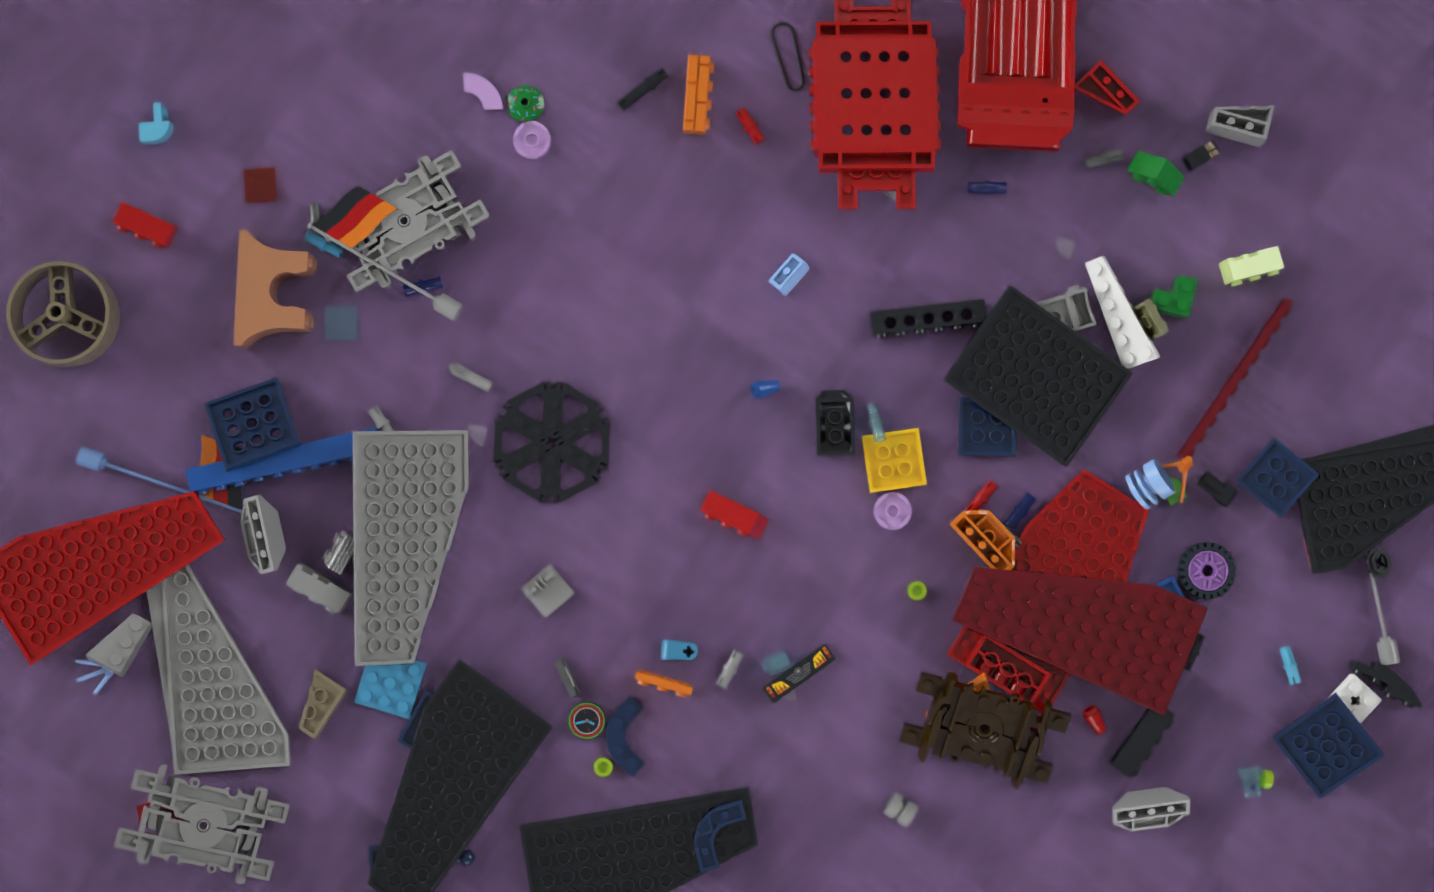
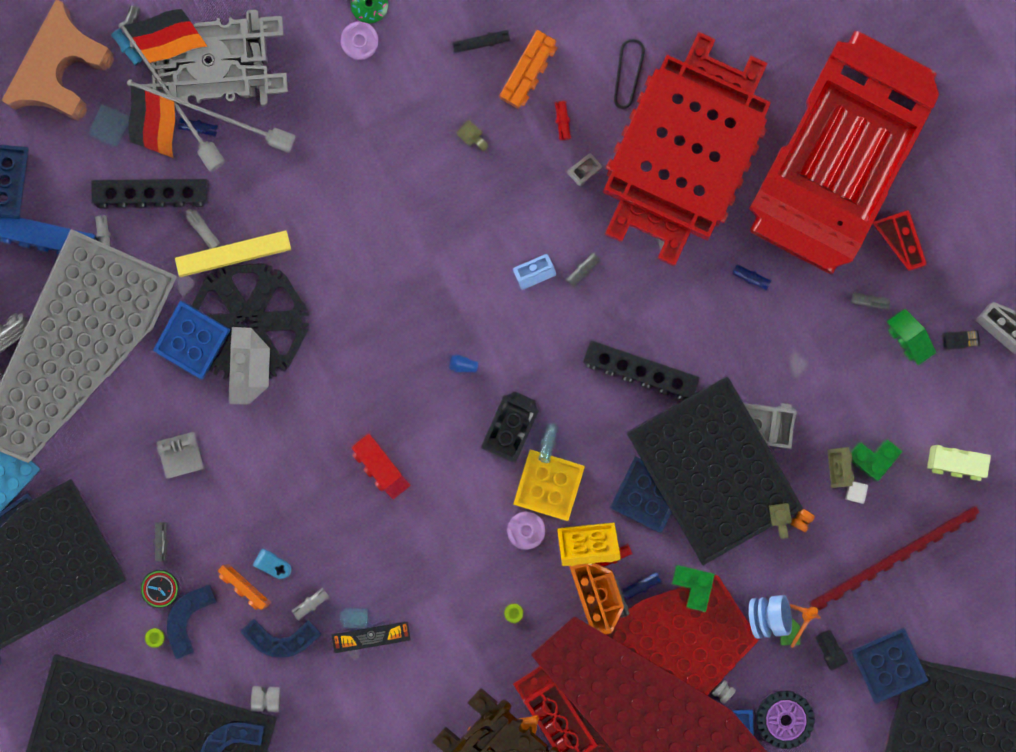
camera: 30 degrees right, 0 degrees up
white wing [1085,256,1160,369] -> none
none -> black brick [91,179,209,209]
none -> flag [127,79,296,158]
none -> blue plate [153,301,231,380]
none -> light yellow tile [175,230,291,277]
none -> light grey wedge [229,327,270,404]
none -> dark blue plate [240,618,322,658]
none -> light grey wheel [251,686,281,712]
none -> olive plate [456,119,489,152]
none -> yellow plate [557,522,620,566]
none -> dark grey pin [566,252,601,288]
none -> light grey slope [567,153,603,187]
none -> green brick [672,565,715,612]
none -> light grey wheel [712,680,736,704]
none -> olive plate [769,503,792,539]
none -> orange wheel [789,509,816,533]
none -> white slope [845,481,868,504]

